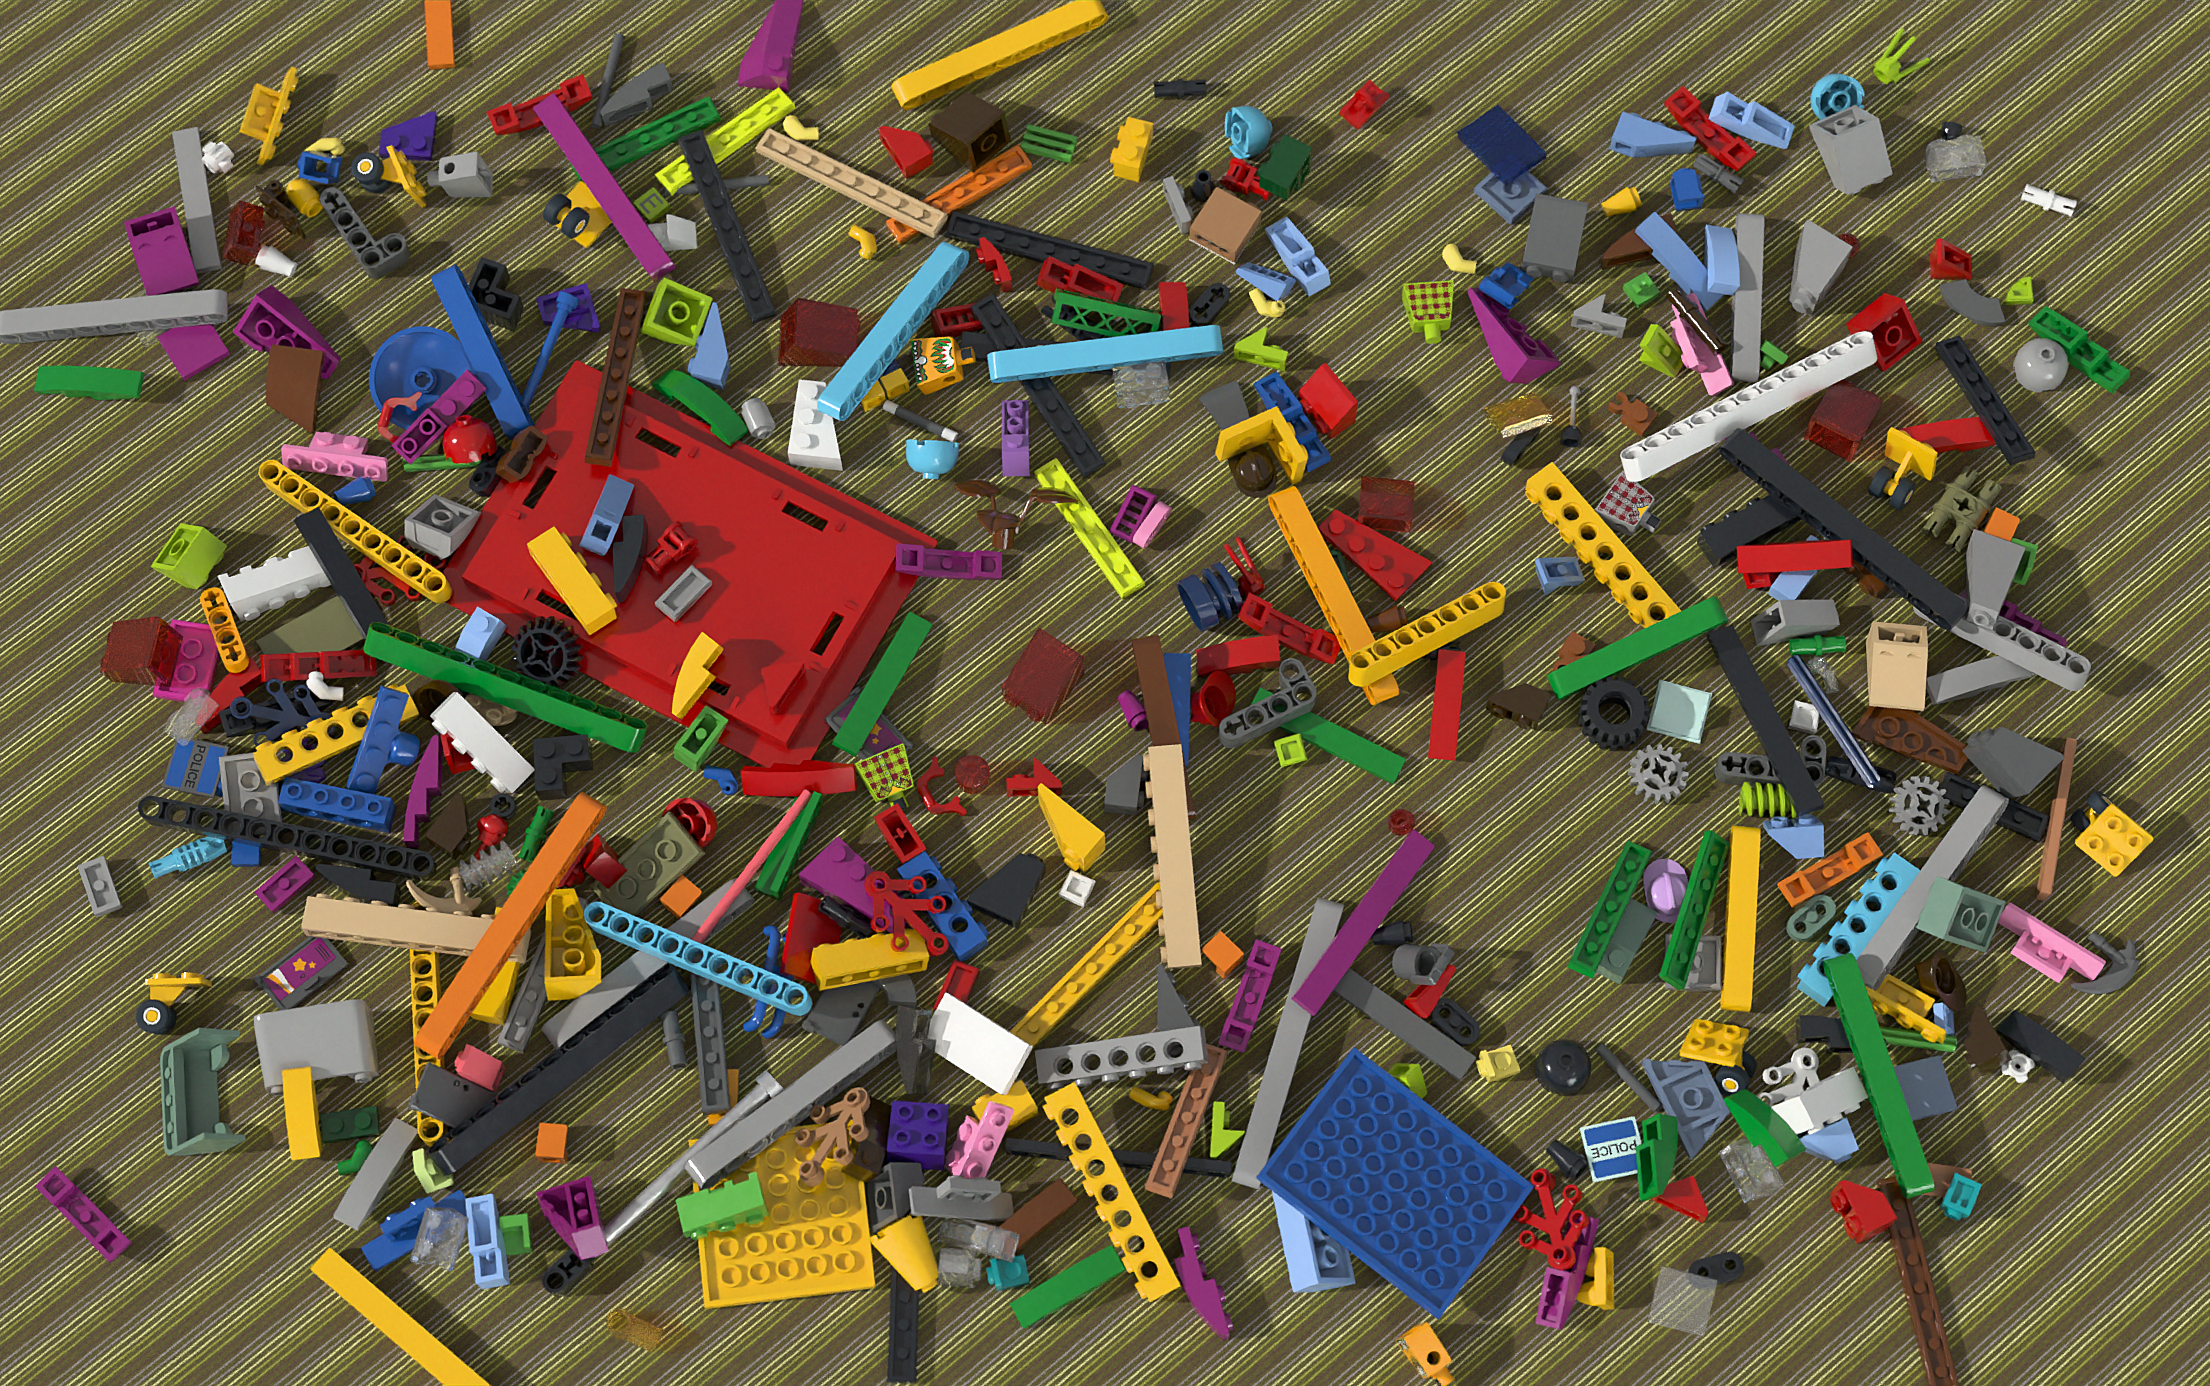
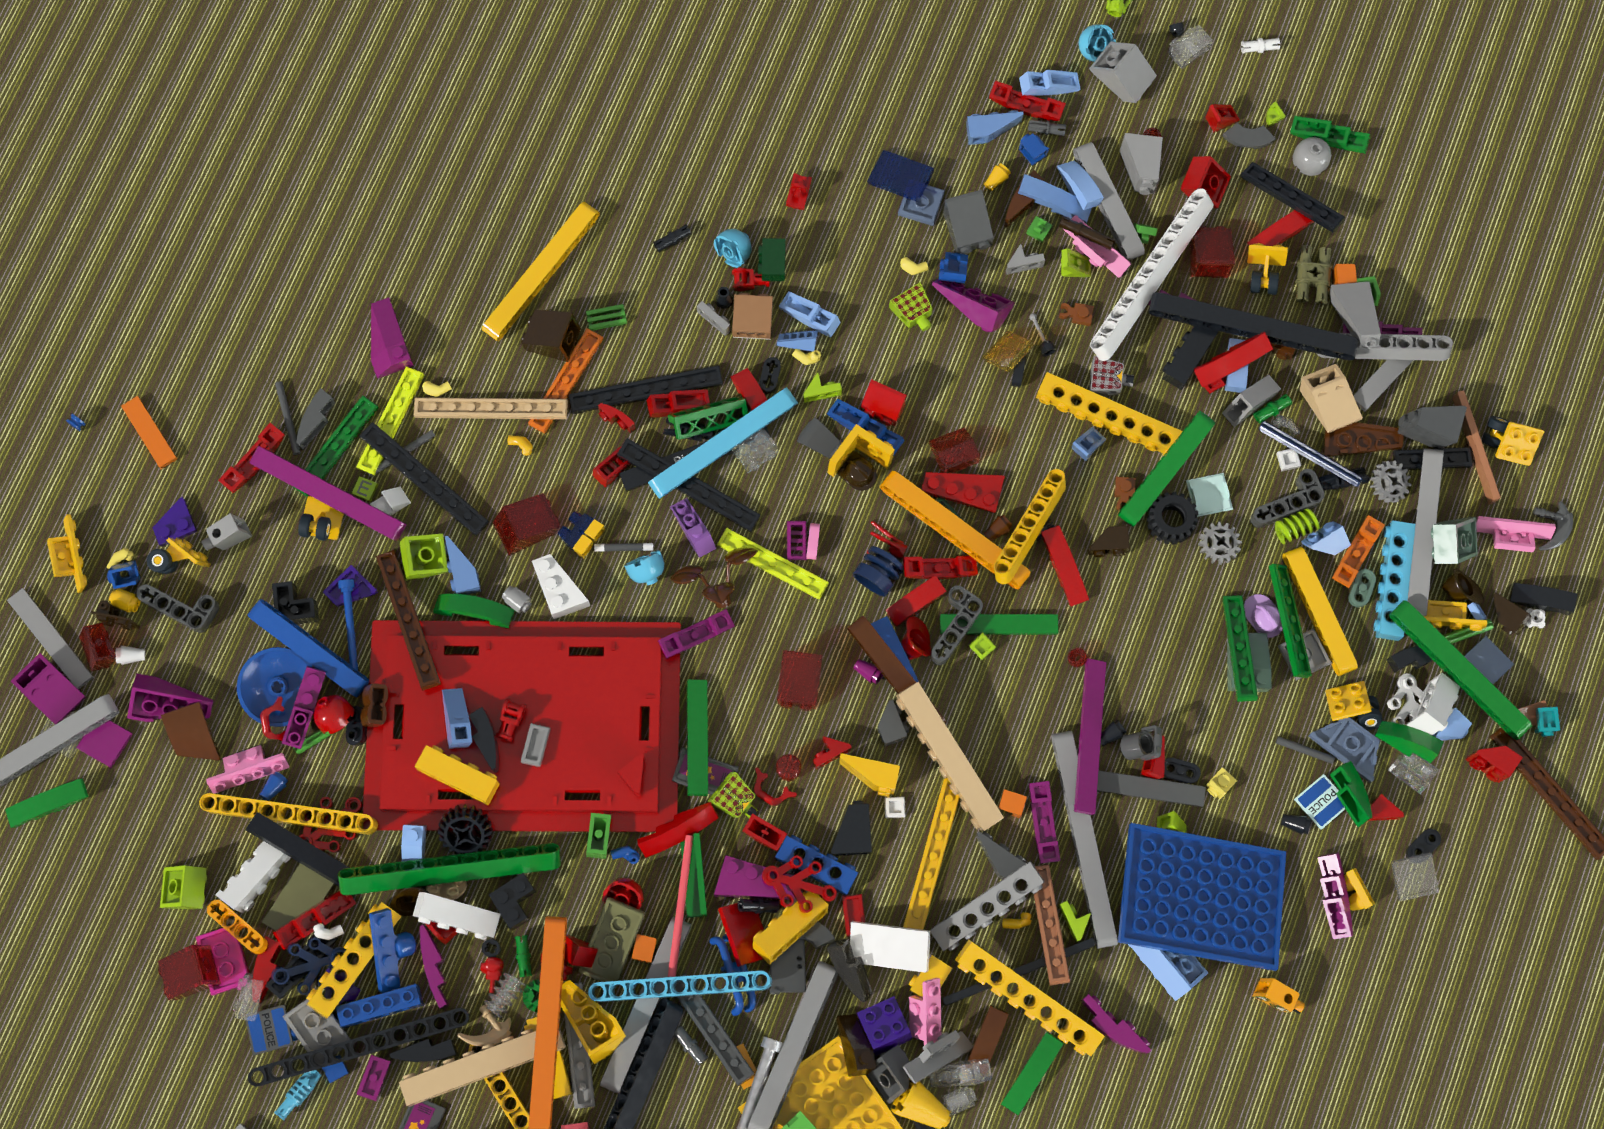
camera: 30 degrees left, 5 degrees up
white gear [201,142,234,174] -> none
light grey slope [404,494,481,560] -> none
dark brown slope [425,792,472,861] -> none
yellow slope [672,632,724,720] -> none
medium nougat plant [795,1087,870,1186] -> none
medium azure beam [817,242,969,421] -> none
red slope [878,126,934,179] -> none
torso [911,337,976,395] -> none
teal bracket [986,1255,1030,1291] -> none
yellow brick [1110,117,1153,182] -> none
red plant [1513,1168,1589,1271] -> none
black cylinder [1535,1039,1592,1097] -> none
black tile [1706,625,1825,817] -> none

